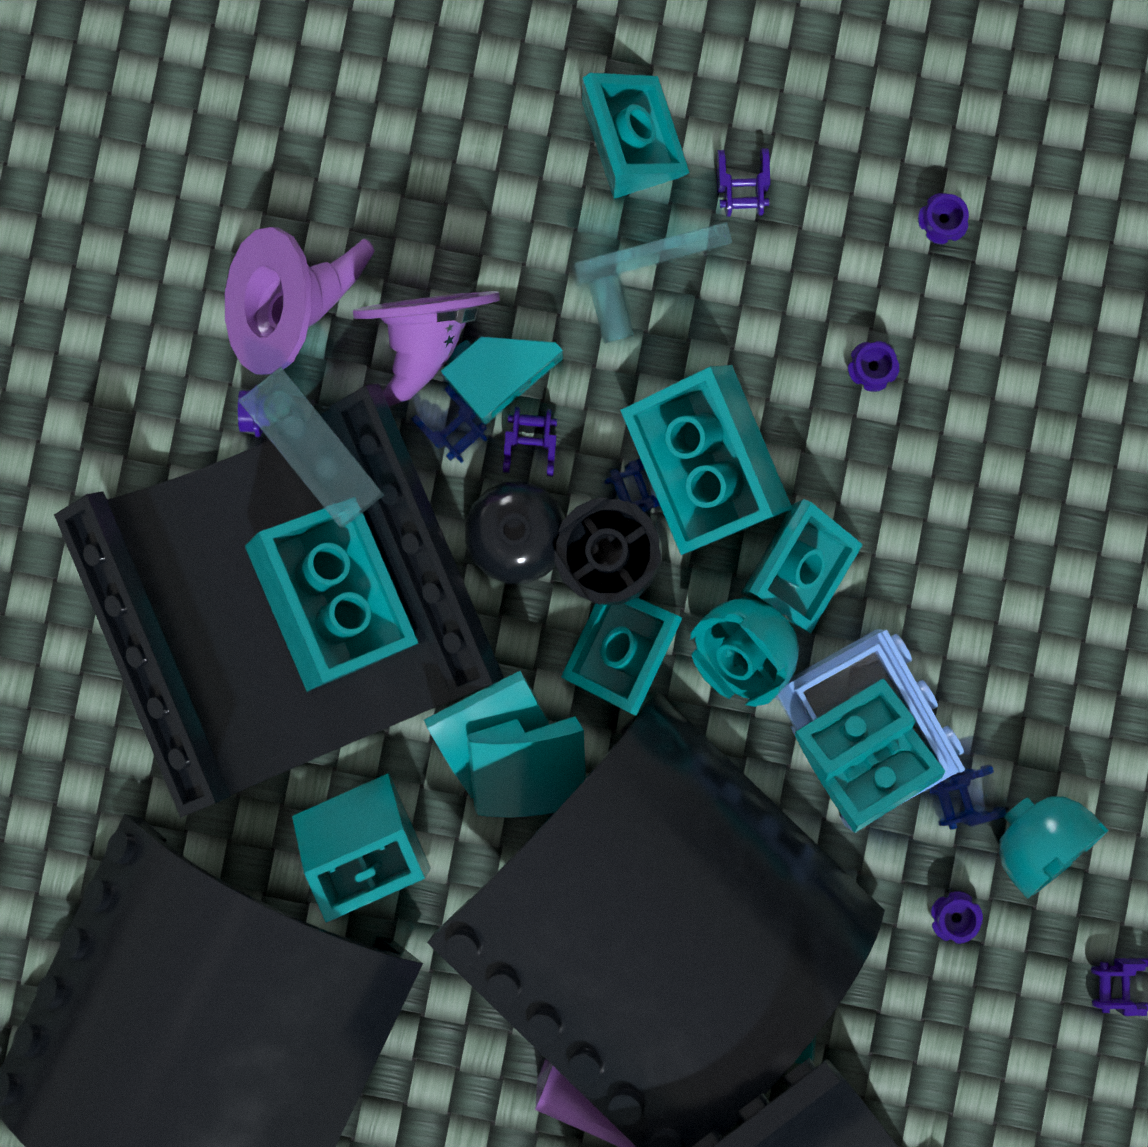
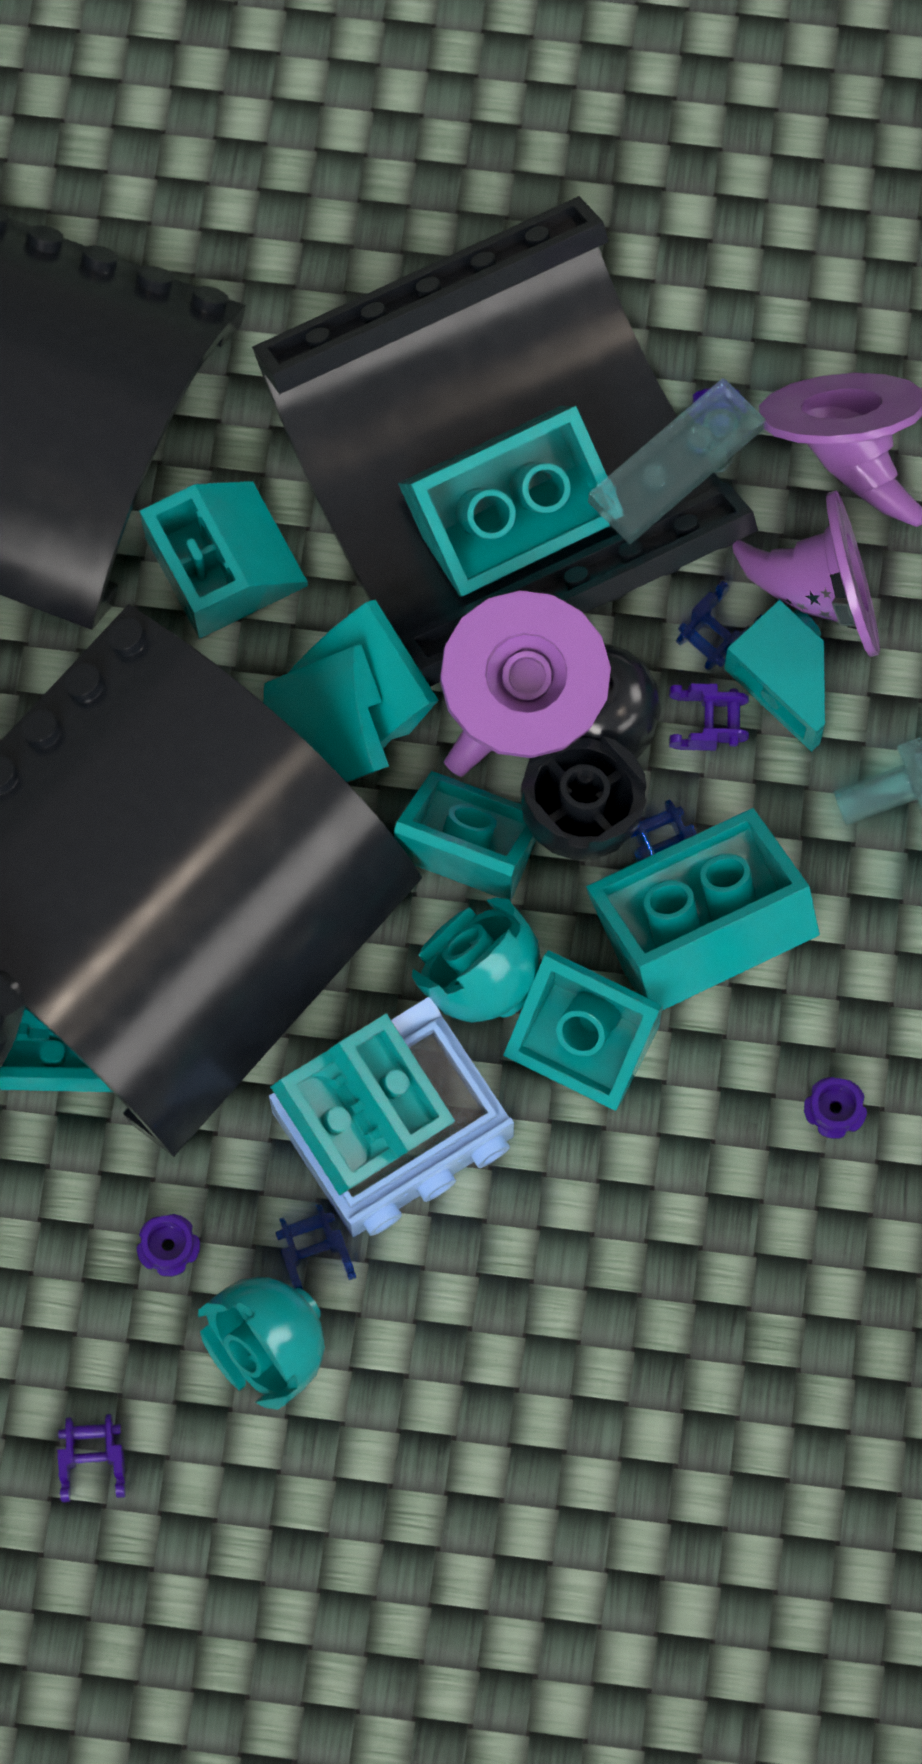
camera: 90 degrees right, 15 degrees down
none -> medium lavender piece [440,591,611,777]

